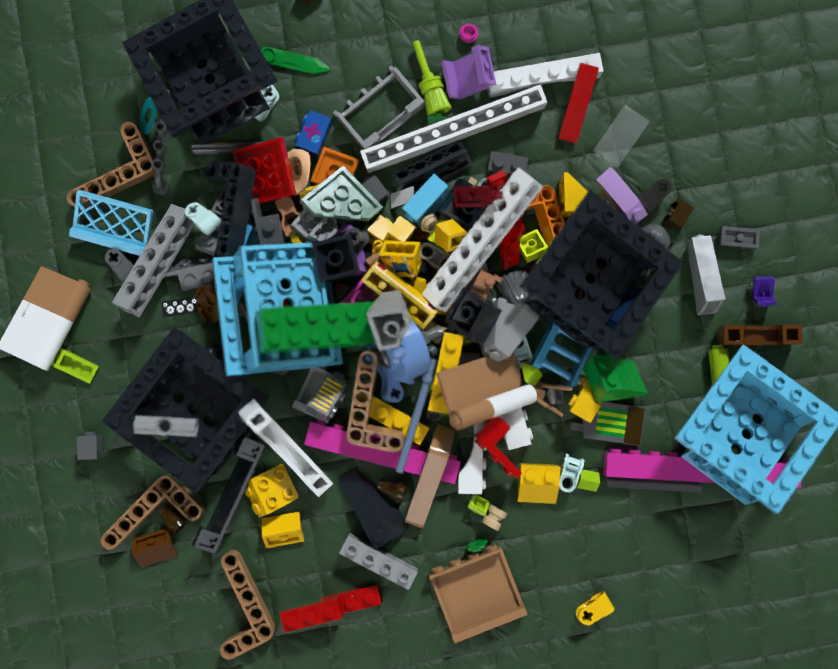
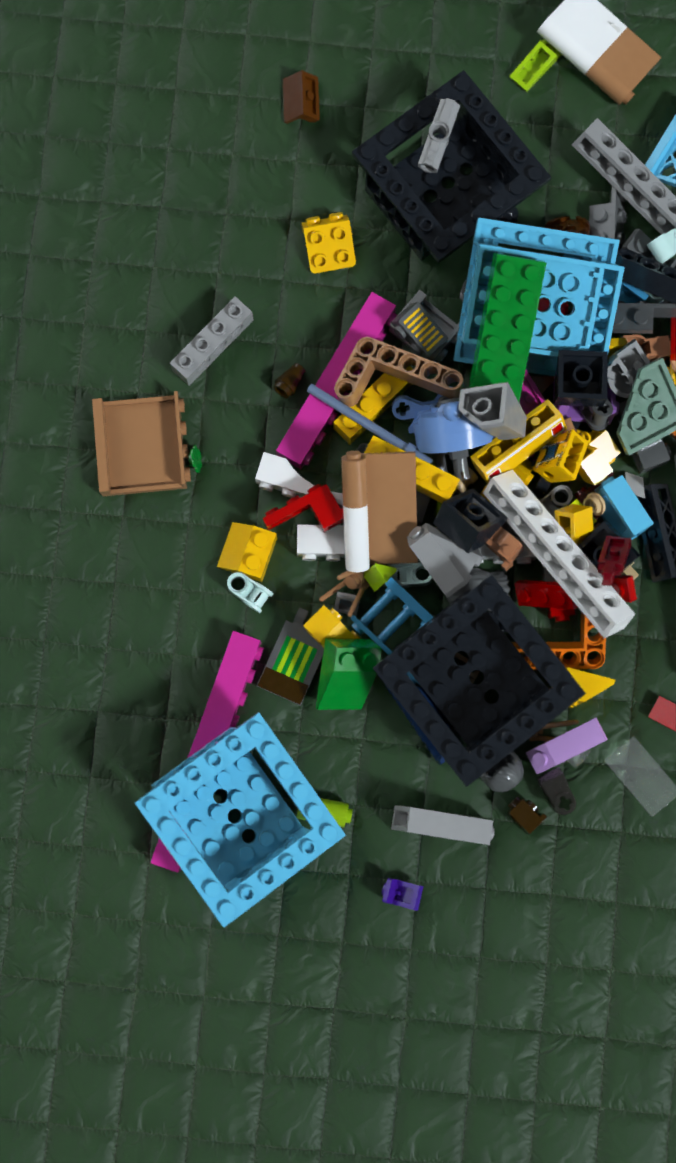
camera: 105 degrees right, 5 degrees down
dark grey brick [77,431,103,460] -> none
medium nougat beam [101,474,205,550] -> none
dark grey piece [105,249,135,283] -> none
dark brown cone [158,505,186,534] -> none
black sticker [161,297,198,316] -> none
black bracket [192,435,265,554] -> none
medium nougat beam [220,550,276,659] -> none
white arch [238,399,333,497] -> none
yellow panel [262,512,304,548] -> none
red bracket [280,584,382,632] -> none
black wedge [338,469,409,549] -> none
medium nougat beam [404,424,455,528] -> none
lime slope [468,494,490,516] -> none
tan wheel [482,504,508,531] -> none
dark grey plate [487,151,528,175] -> none
neon yellow piece [520,229,548,263] -> none
yellow piece [575,591,615,625] -> none
lime slope [577,469,600,492] -> none
dark grey axle [606,477,703,493] -> none
reddish brown arch [717,325,803,346] -> none
dark grey plate [719,226,760,249] -> none

